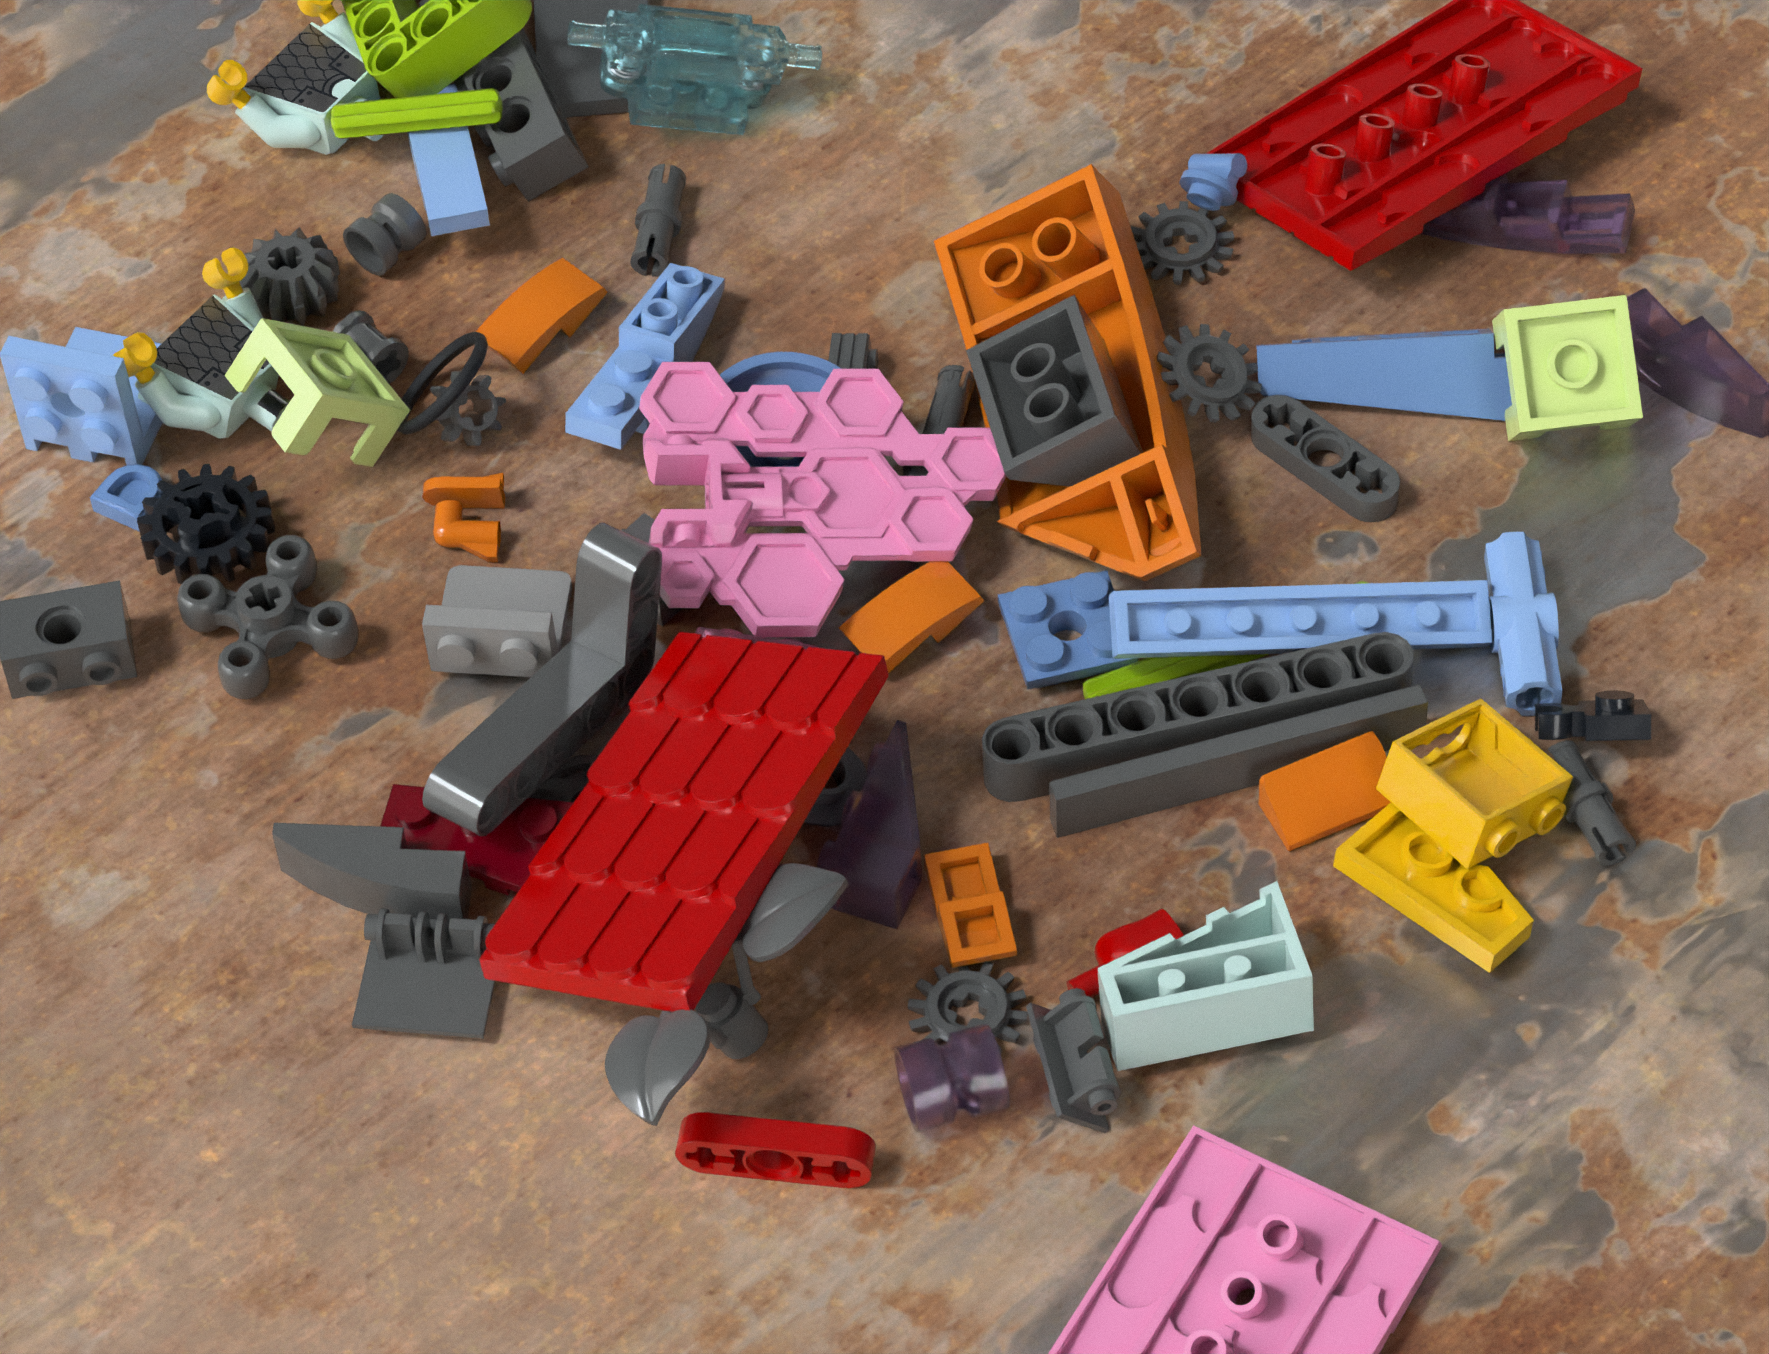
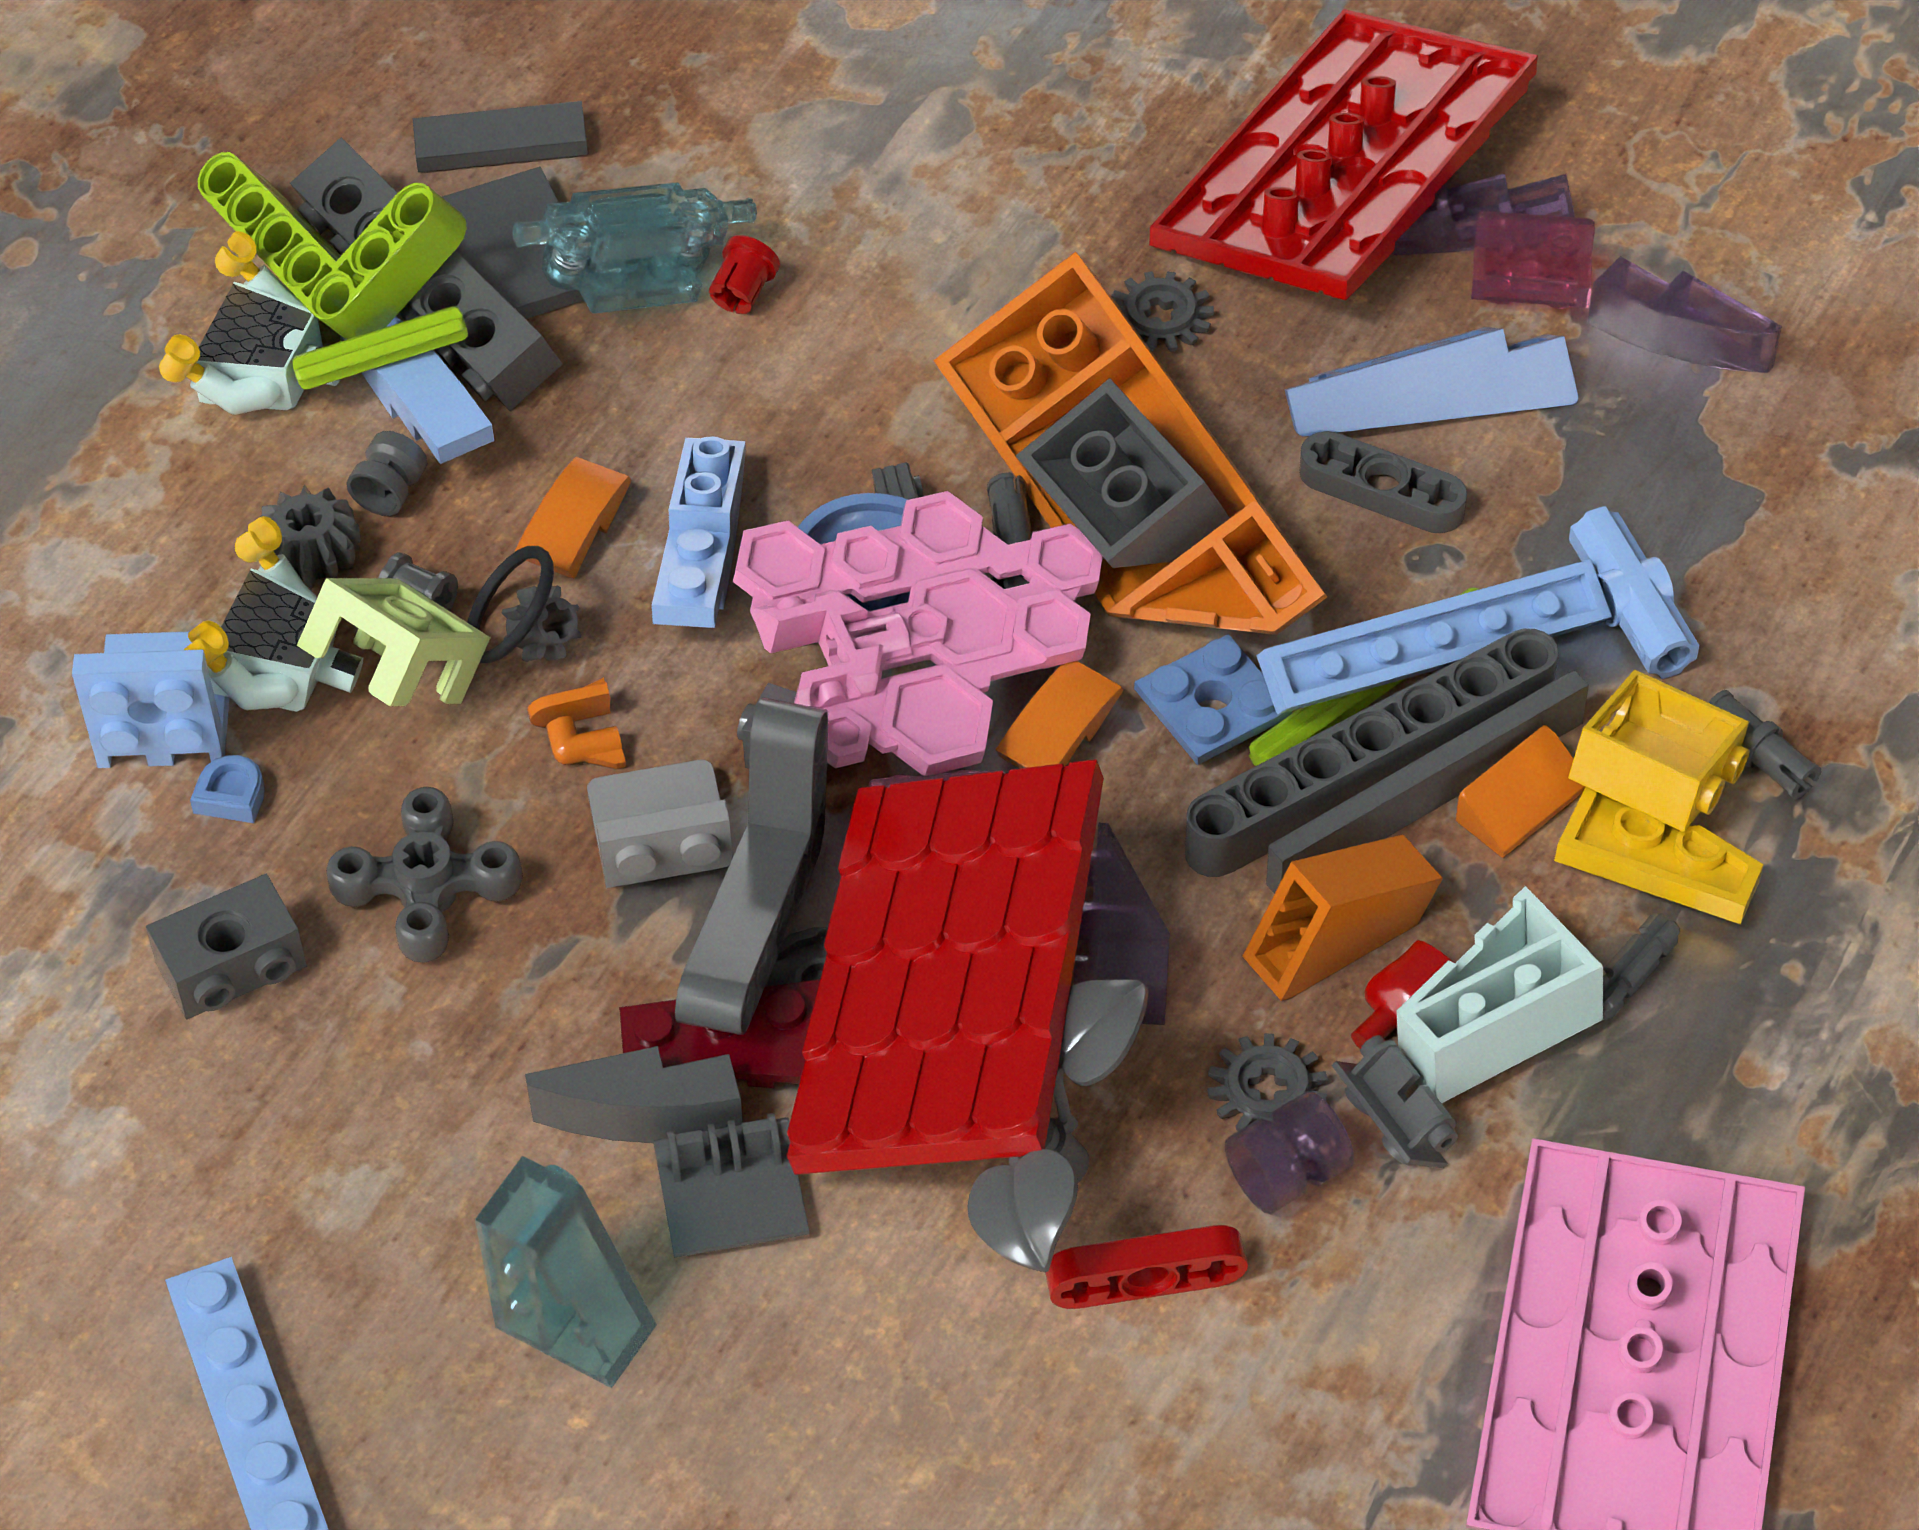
camera: 20 degrees left, 0 degrees up
black gear [137,464,275,584] -> none
dark grey pin [630,164,687,277] -> none
orange slope [924,842,1017,968] -> none
dark grey gear [1157,324,1262,423] -> none
medium blue plate [1179,153,1247,211] -> none
yellowish green panel [1492,295,1643,441] -> none
black plate [1535,690,1651,741] -> none
none -> clear light blue wedge [475,1156,657,1388]
none -> red bush [709,235,780,314]
none -> orange slope [1242,834,1443,1001]
none -> clear pink bracket [1471,211,1595,309]
none -> dark grey axle [1603,913,1680,1020]

